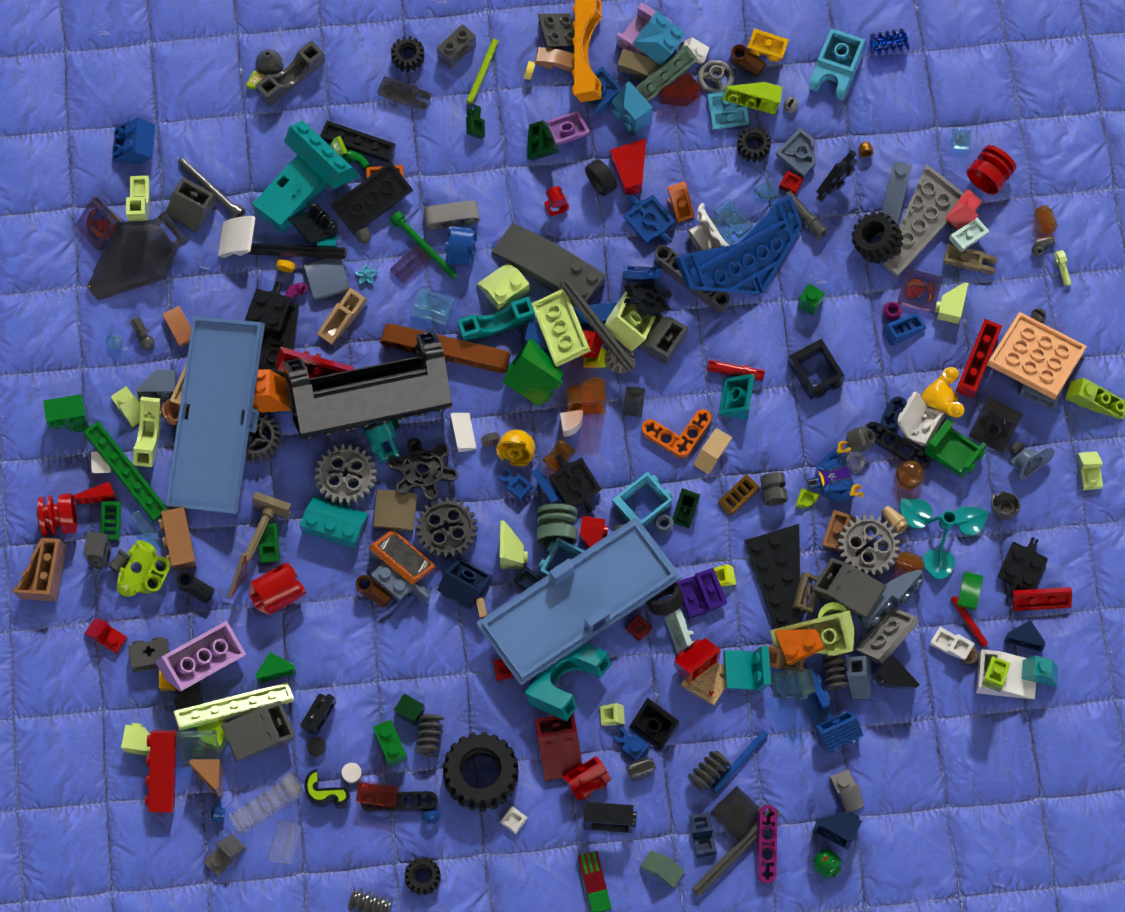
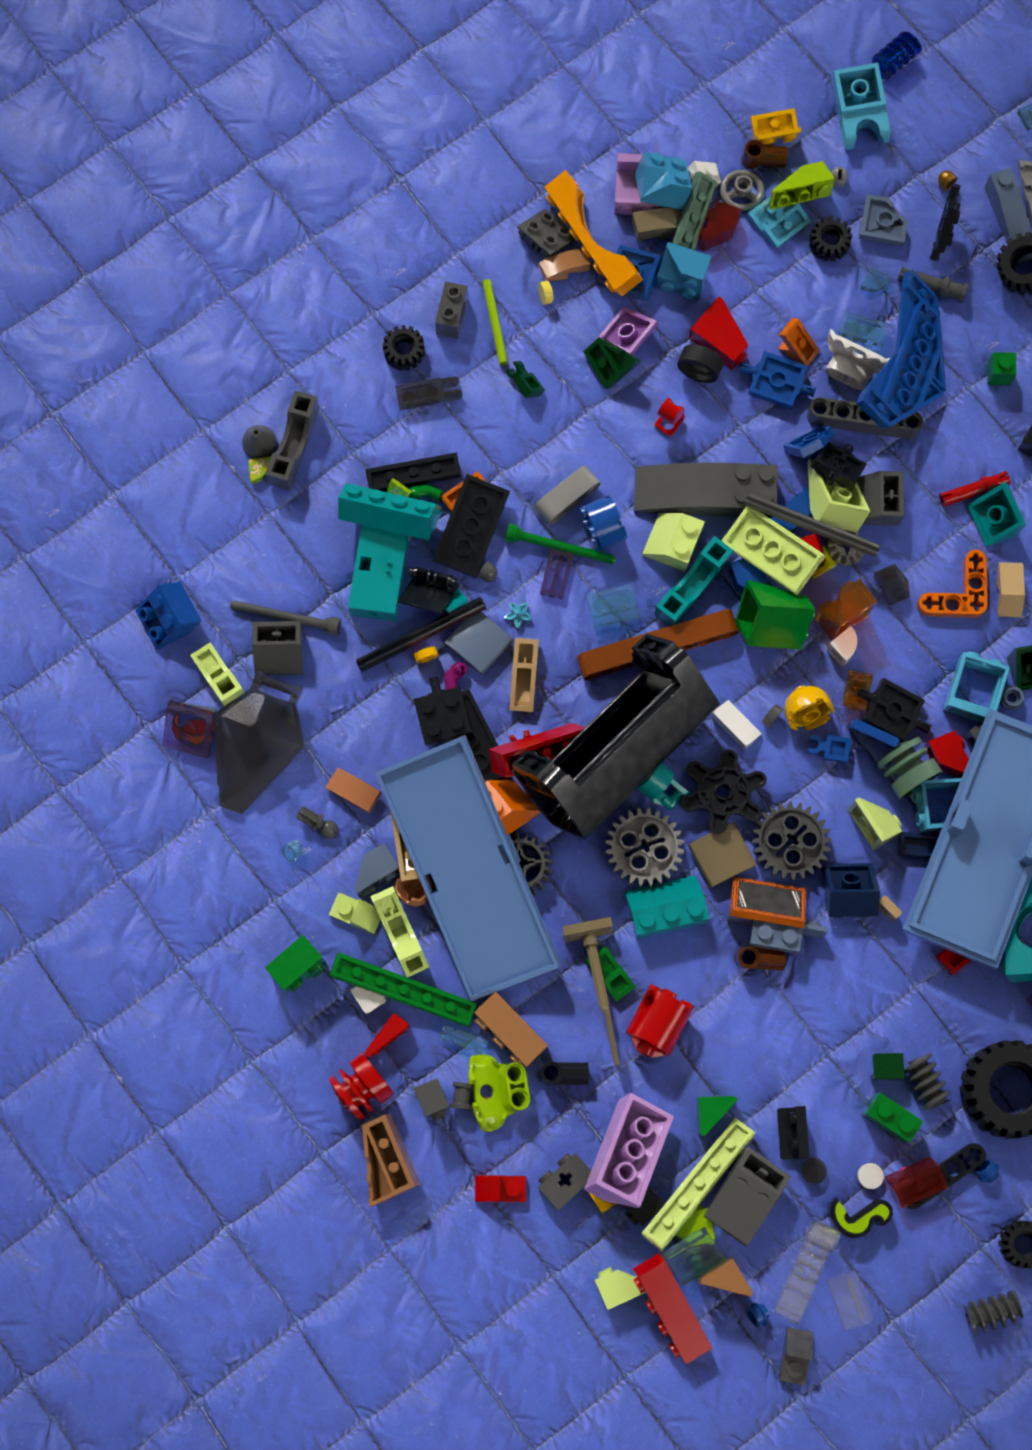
camera: 30 degrees left, 5 degrees up
green slope [100,501,122,541] -> none
white slope [218,216,255,258] -> none
red tile [779,170,804,196] -> none

